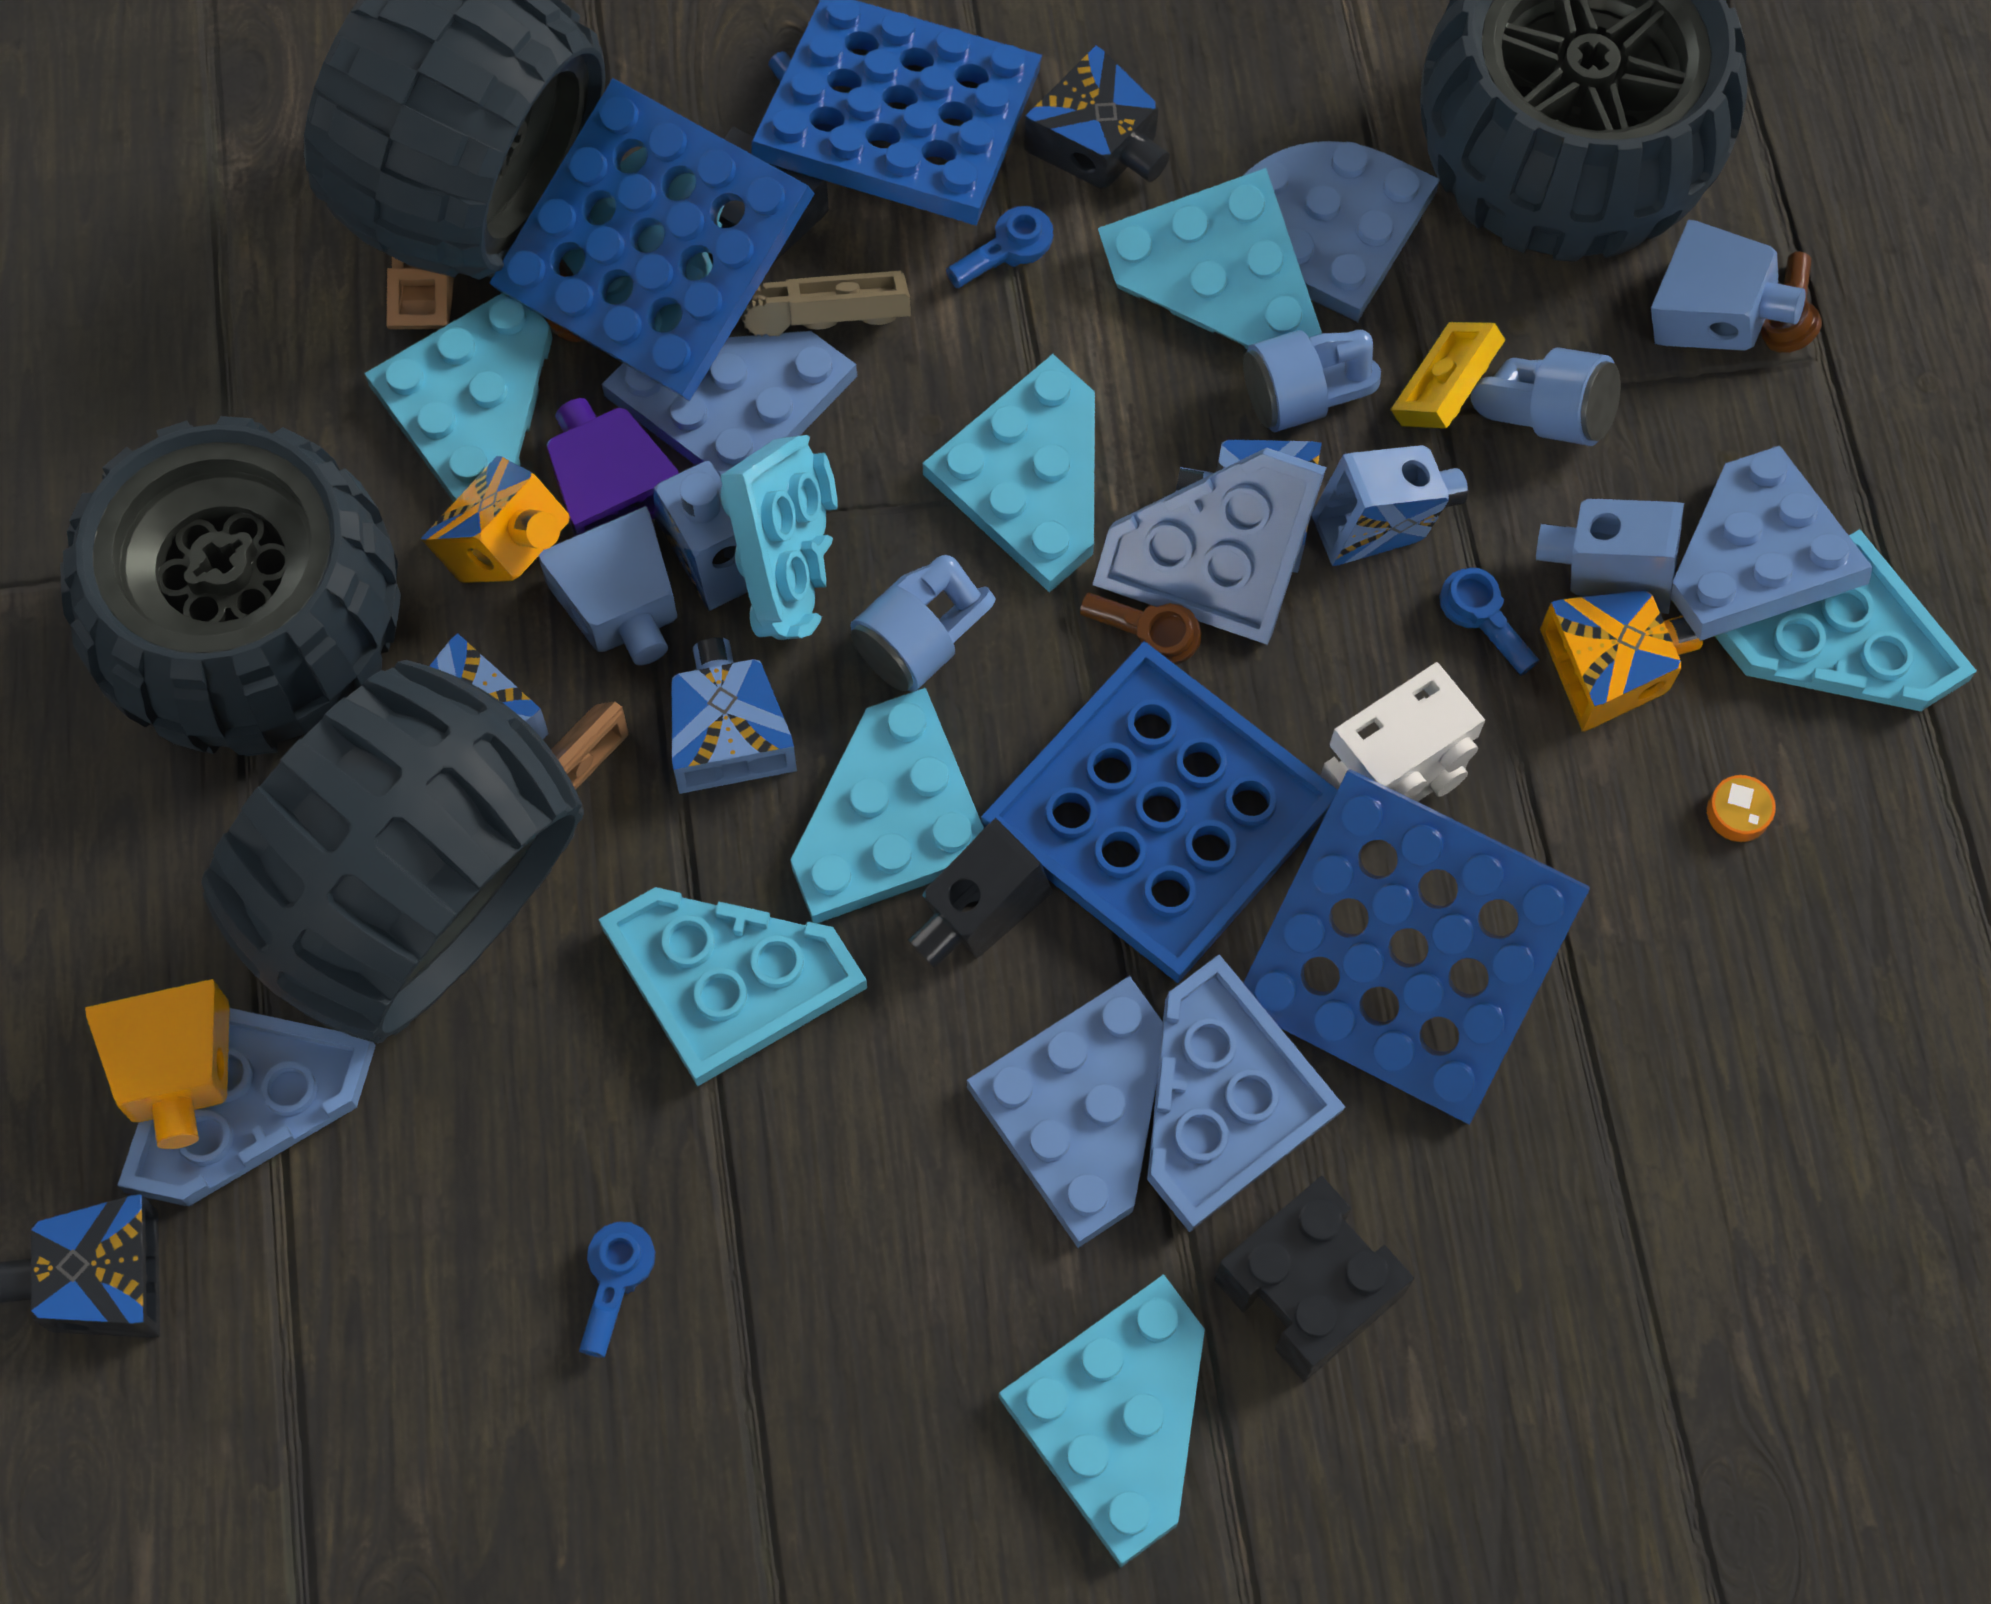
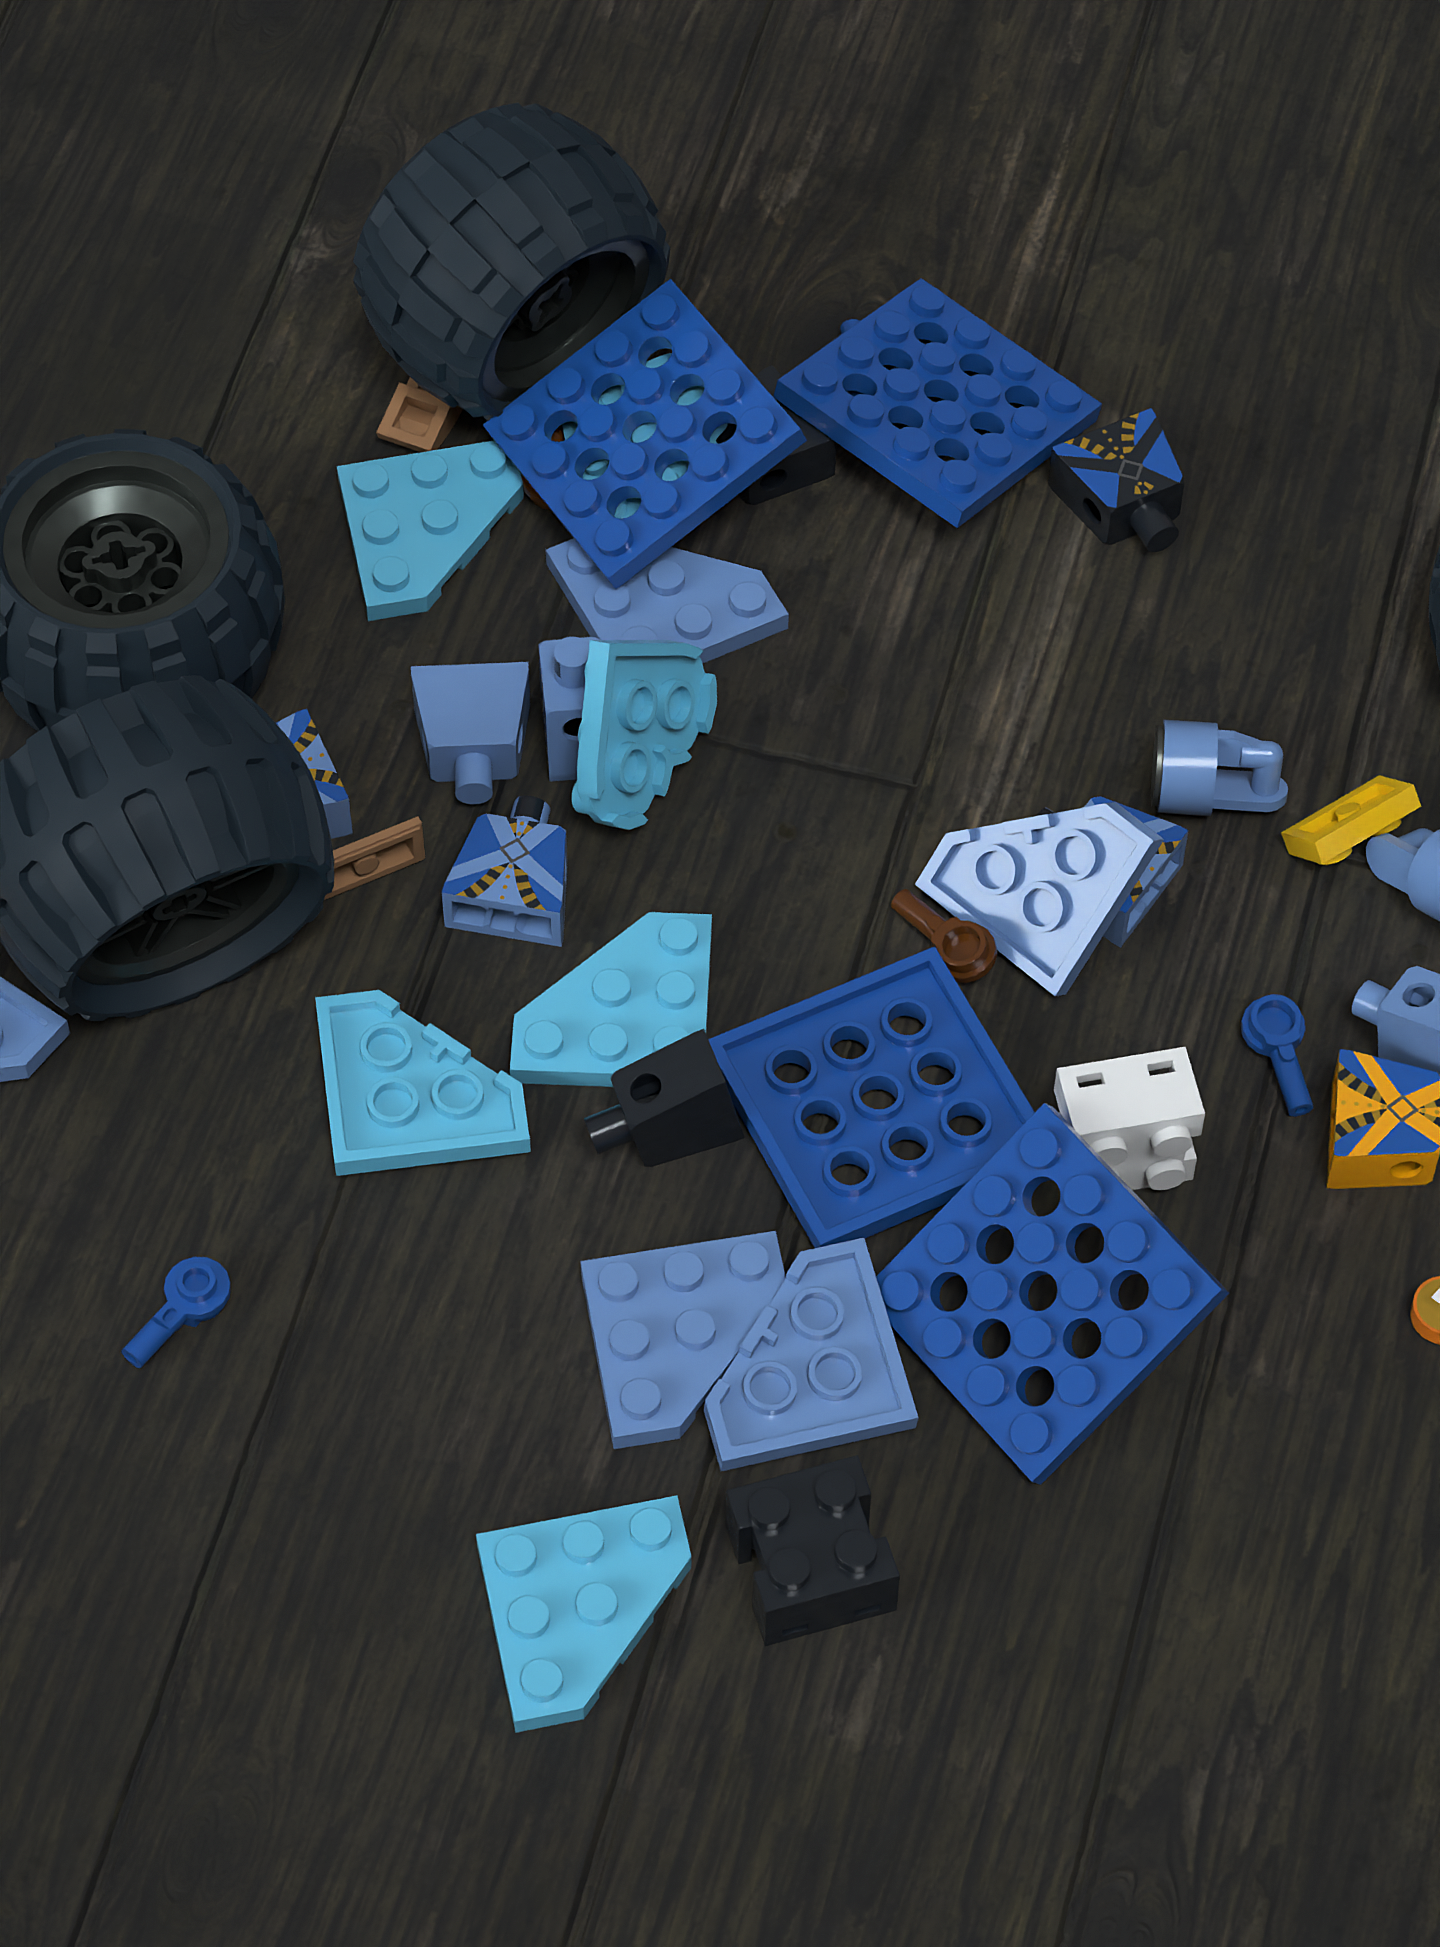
camera: 25 degrees right, 10 degrees down
light orange torso [421,456,570,583] -> none
dark purple torso [546,398,679,537] -> none
dark tan hinge [742,271,911,337] -> none
medium blue piece [851,555,996,692] -> none
medium azure plate [923,354,1095,592] -> none
blue plate [946,206,1053,288] -> none
medium azure plate [1098,168,1322,349] -> none
medium blue plate [1243,141,1439,322] -> none
medium blue torso [1311,445,1468,566] -> none

